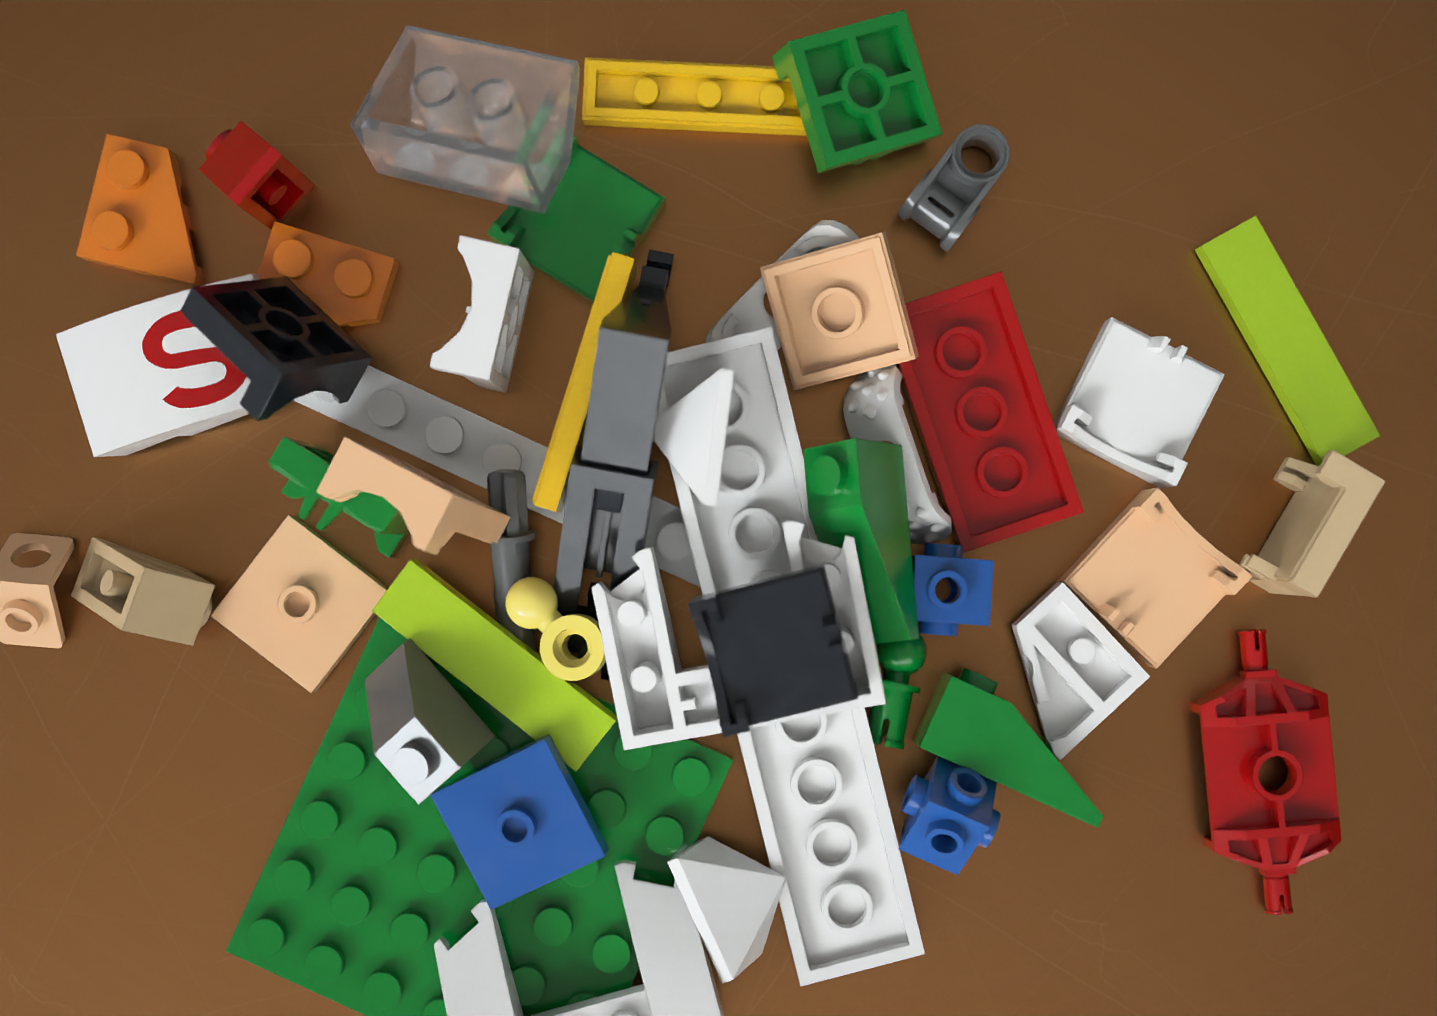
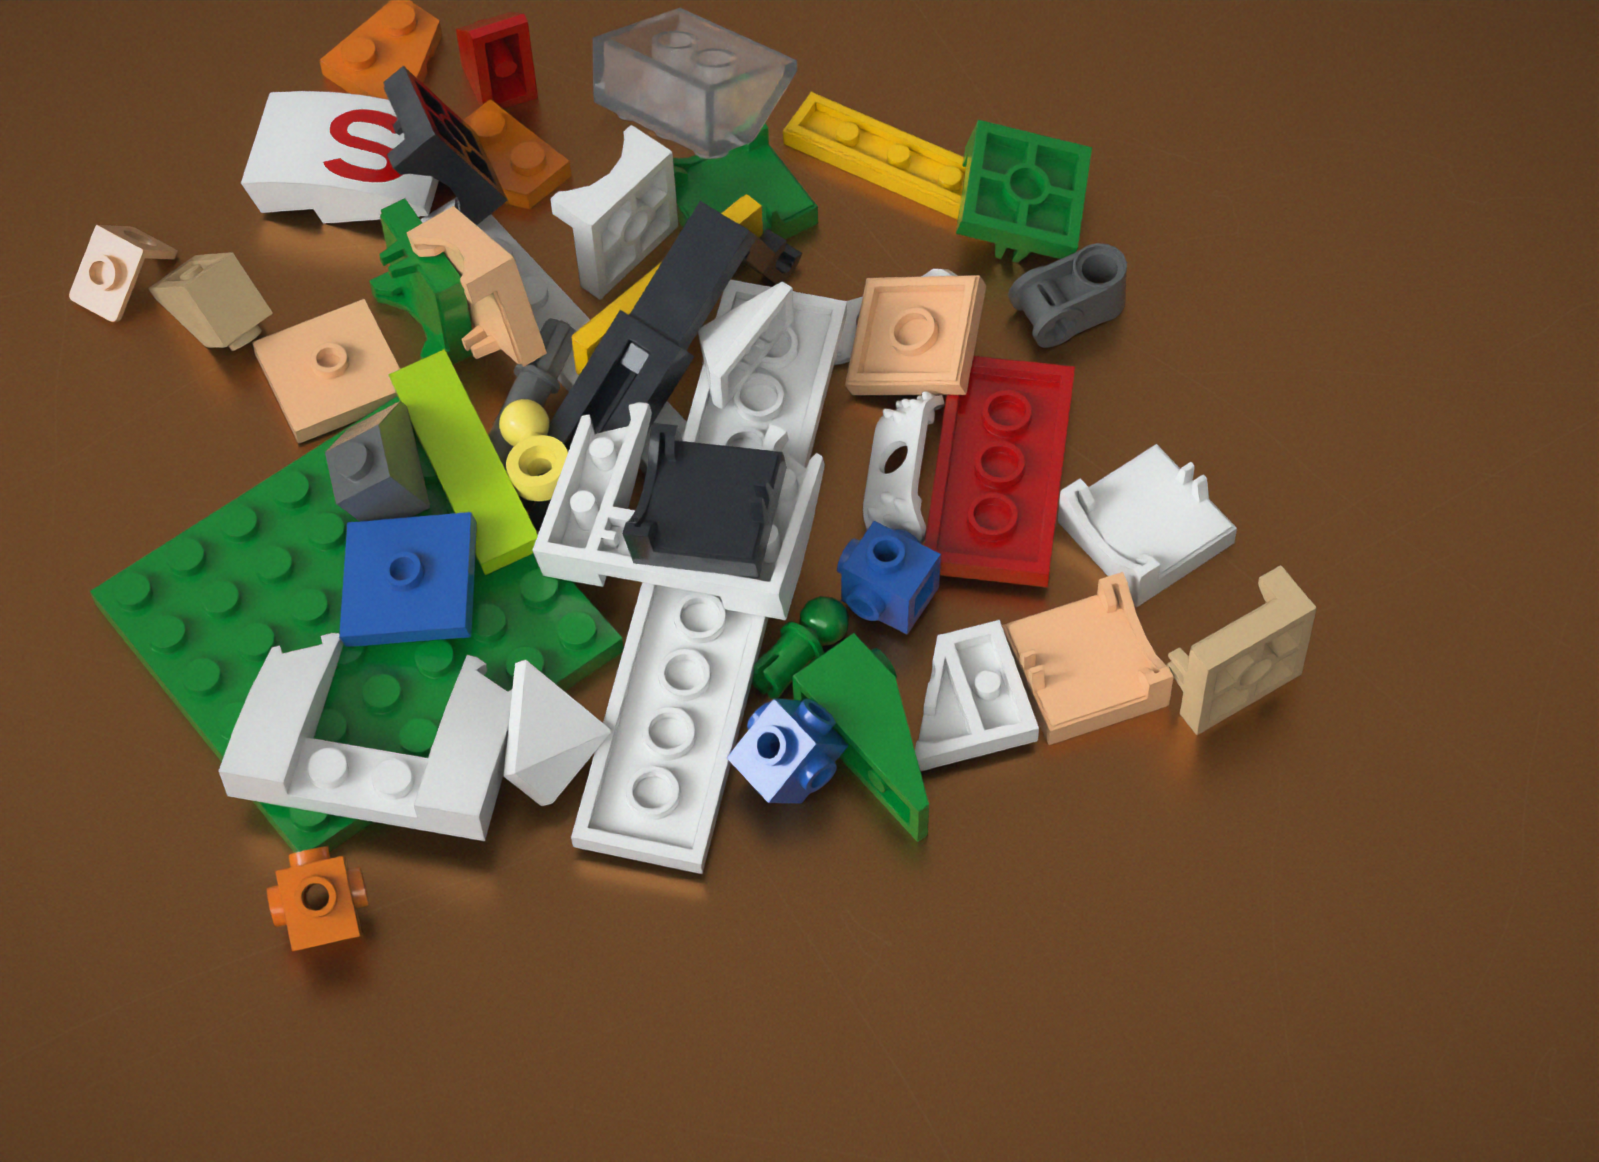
camera: 35 degrees right, 30 degrees down
green slope [803,438,919,644] -> none
red plate [1191,629,1342,915] -> none
lime tile [1195,216,1380,466] -> none

